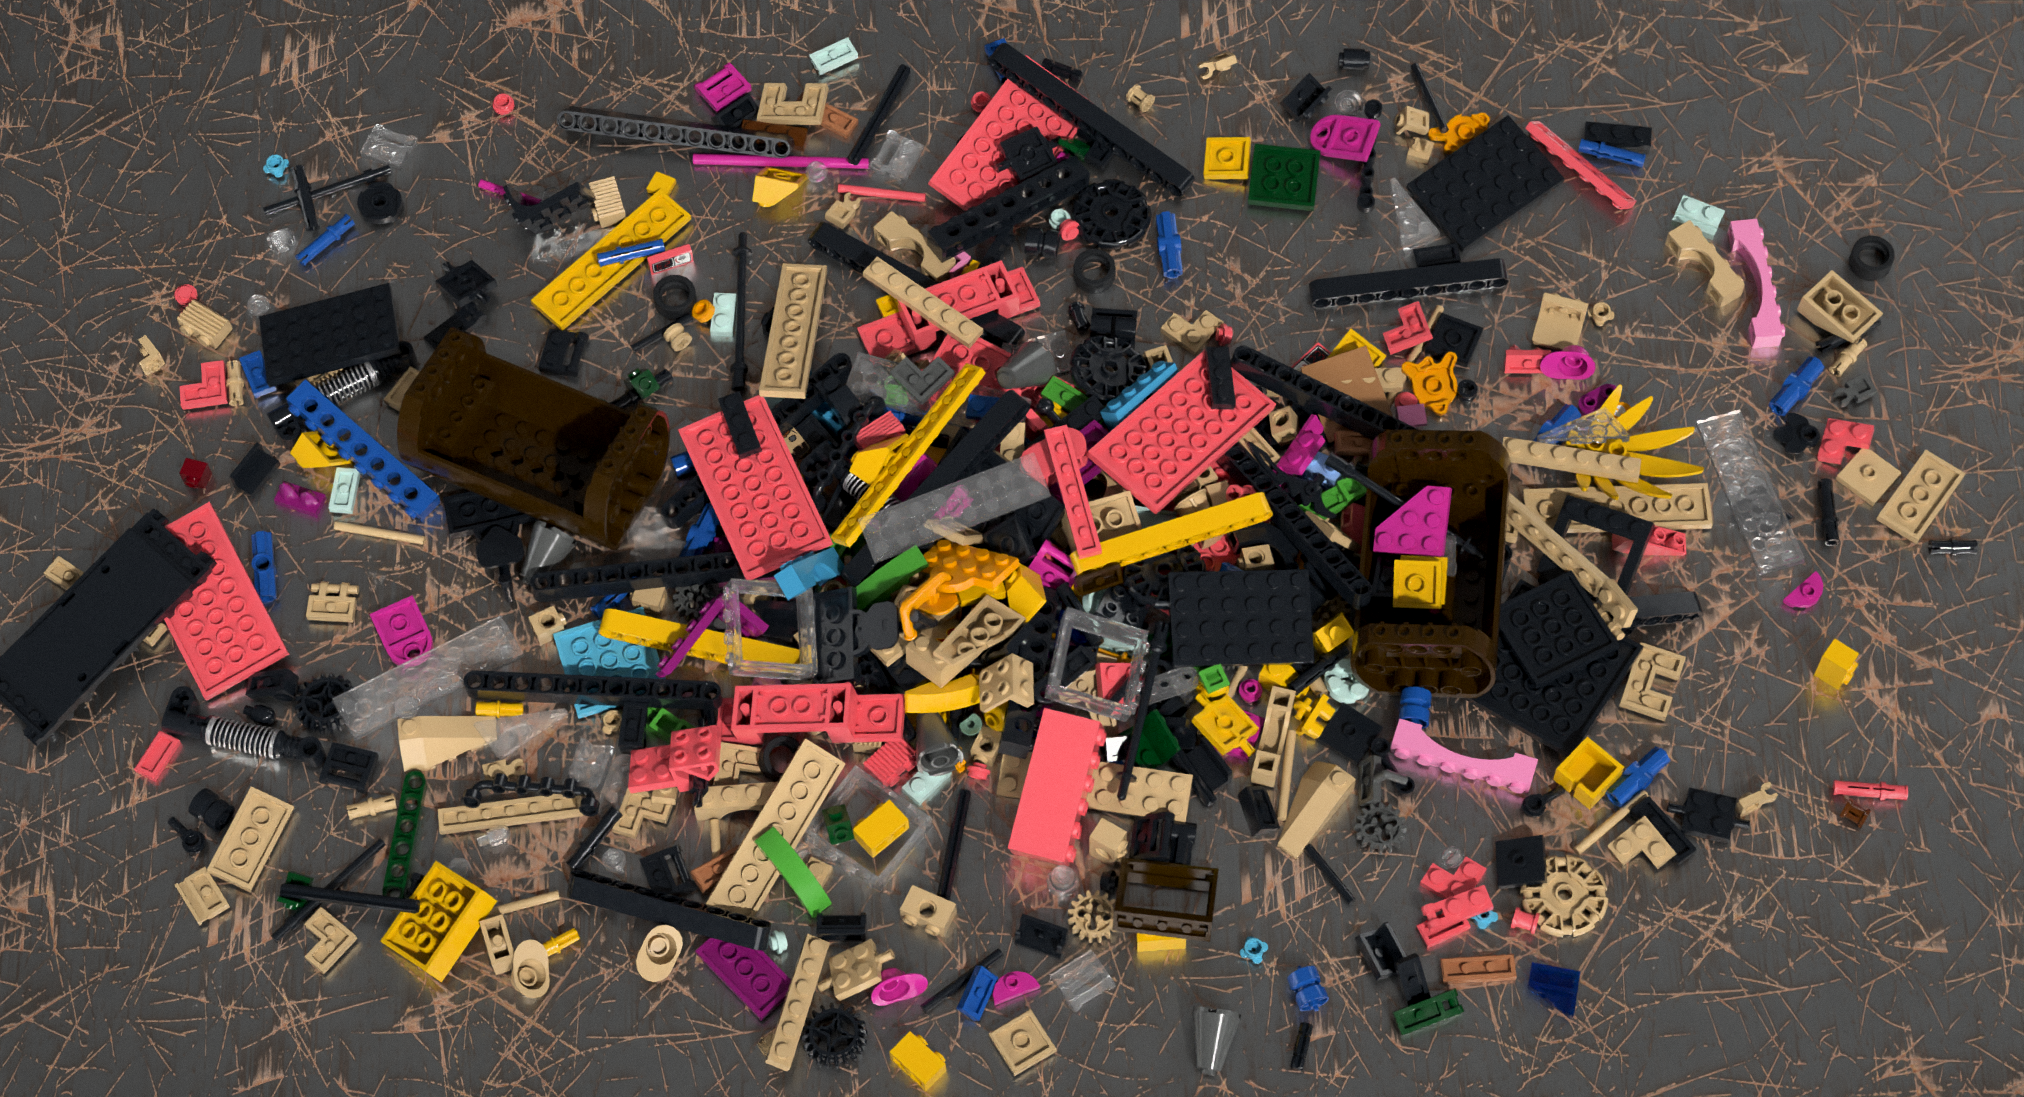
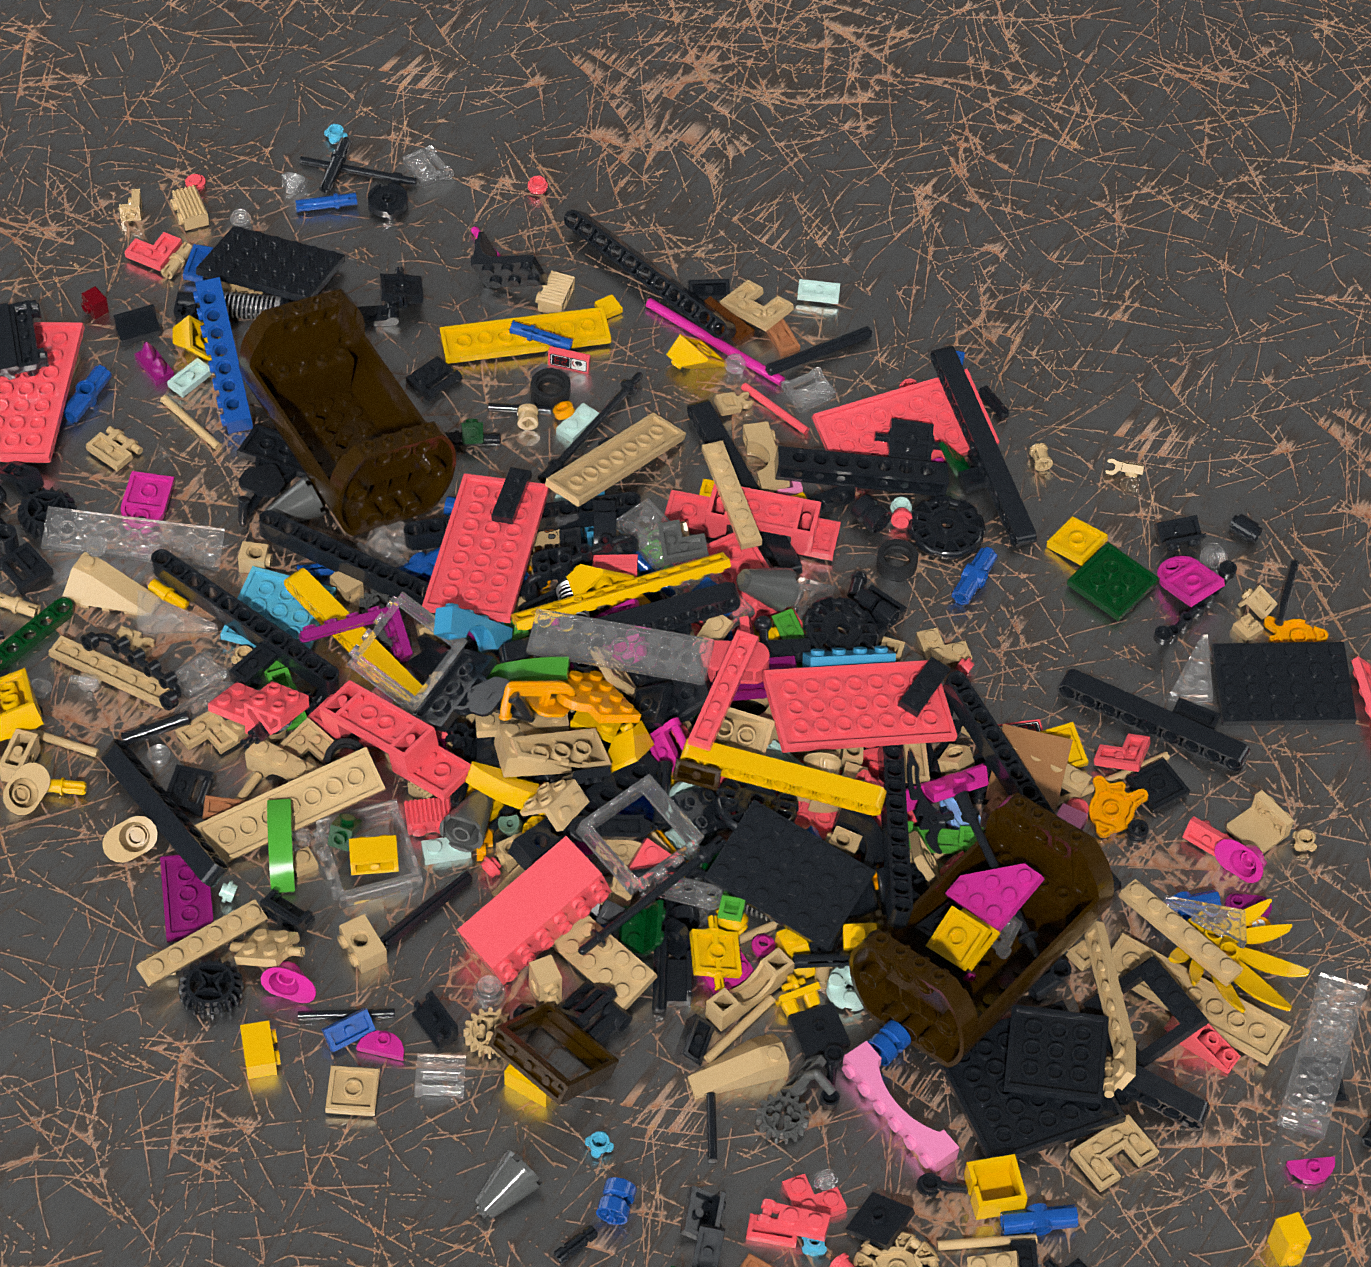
camera: 30 degrees right, 10 degrees down
dark pink plate [694,62,752,113] -> none

